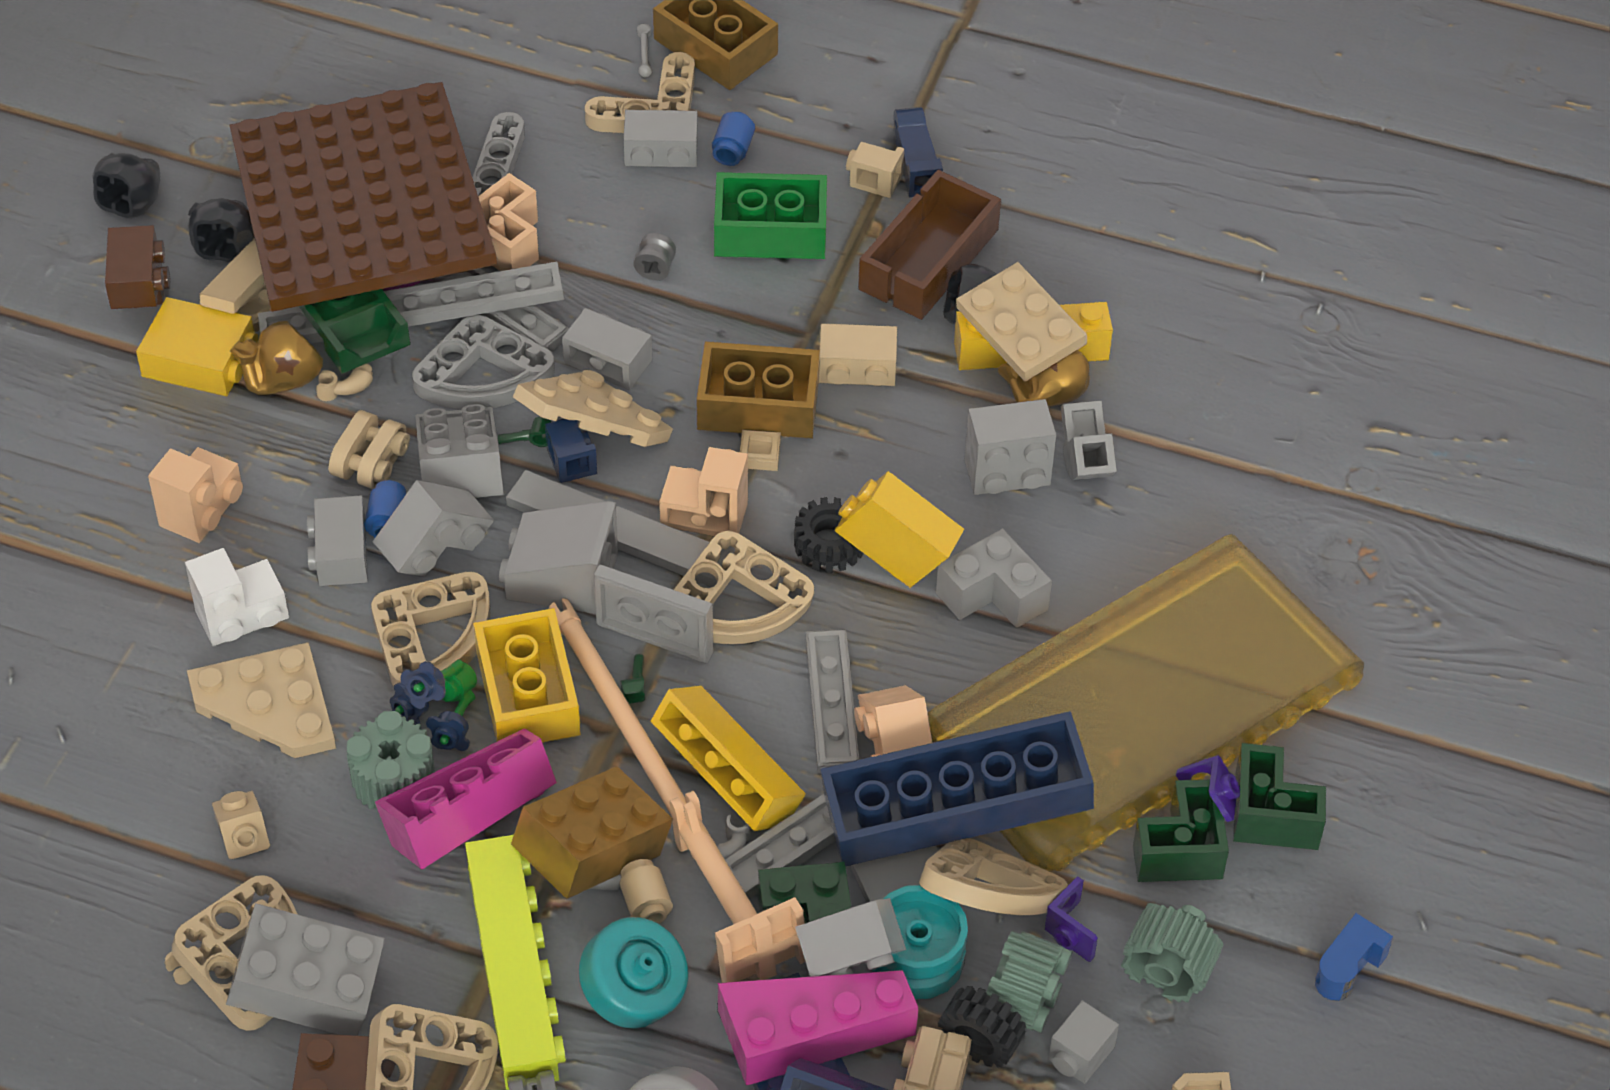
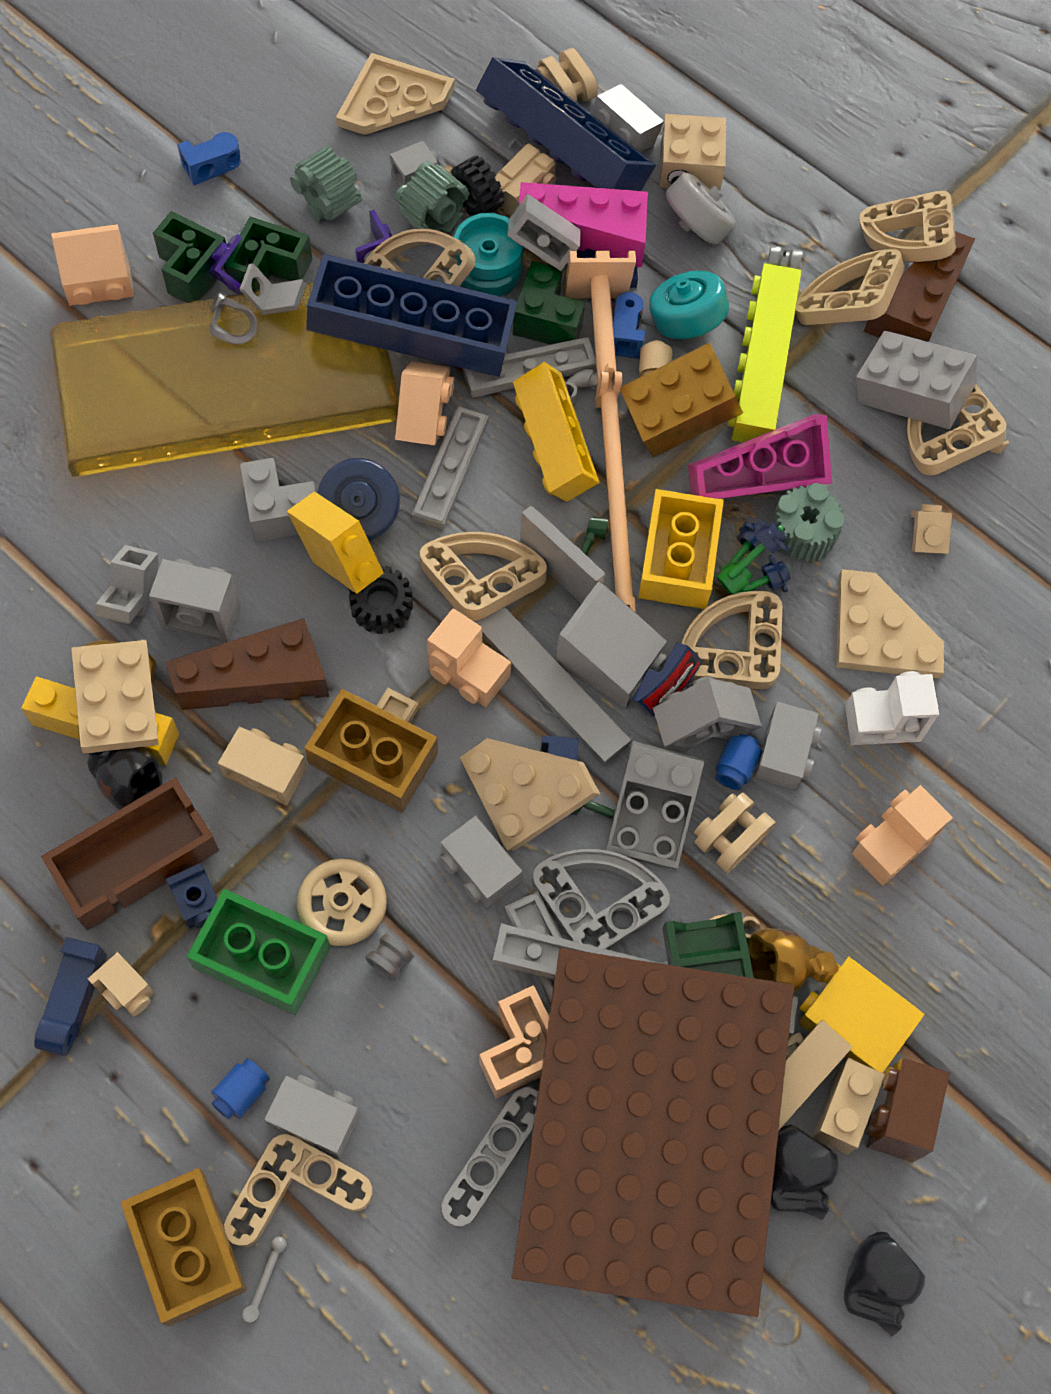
camera: 160 degrees left, 15 degrees up
none -> light nougat slope [51,224,134,306]
none -> reddish brown wedge [165,618,329,710]
none -> dark blue brick [166,863,218,929]
none -> flat silver piece [209,292,257,344]
none -> light grey bracket [240,264,306,315]
none -> tan plate [297,859,387,946]
none -> dark blue wheel [317,458,400,540]
none -> blue leg [613,292,645,359]
none -> slope [632,642,703,716]
none -> tan brick [812,1058,885,1155]

